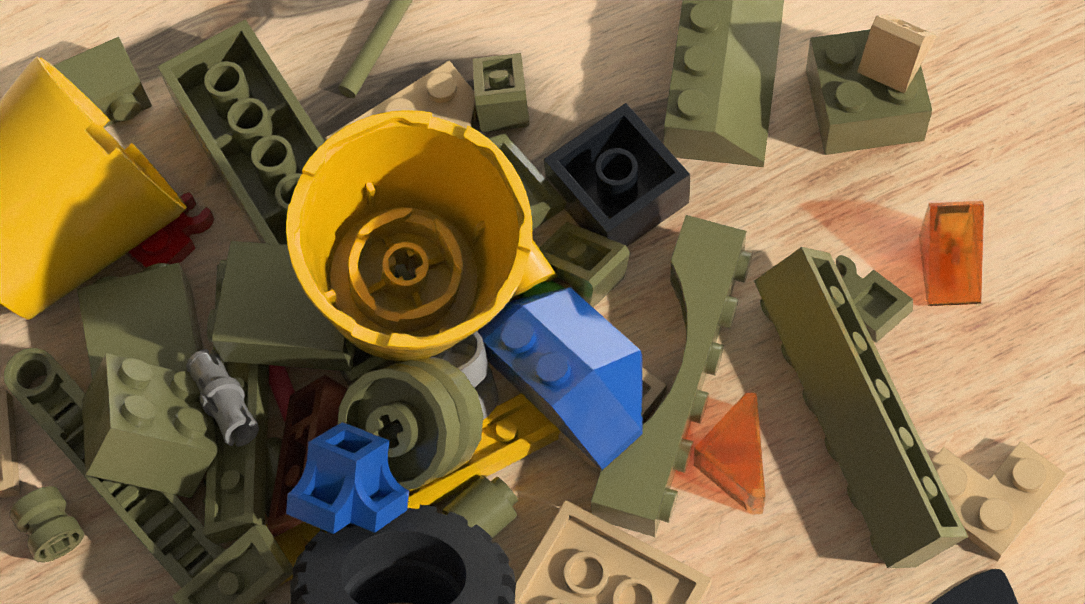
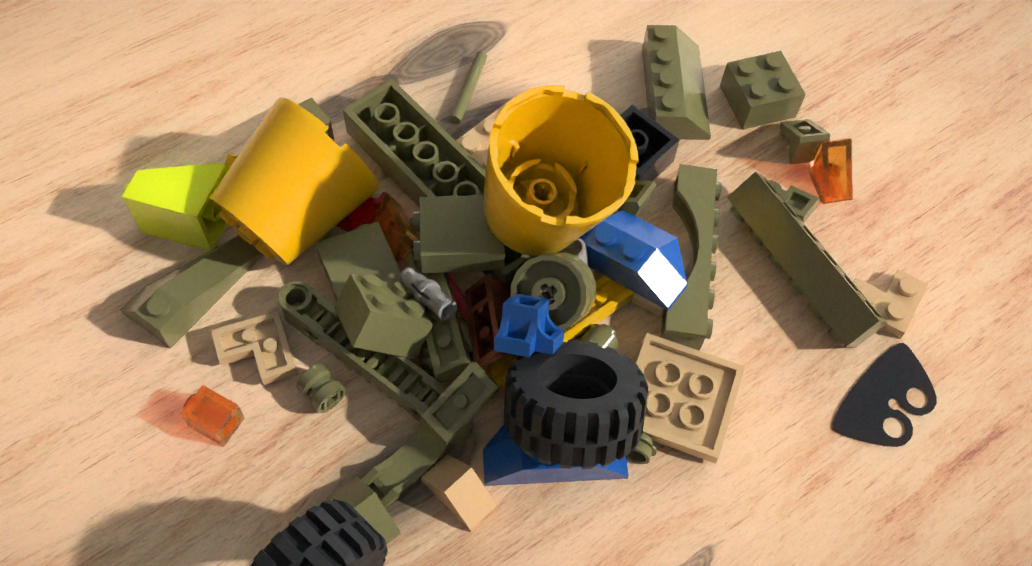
camera: 20 degrees left, 5 degrees down
clear orange slope [693,393,766,515] -> none
tan slope [858,15,937,94] -> none
none -> clear orange slope [374,193,420,262]
none -> olive slope [780,119,830,164]

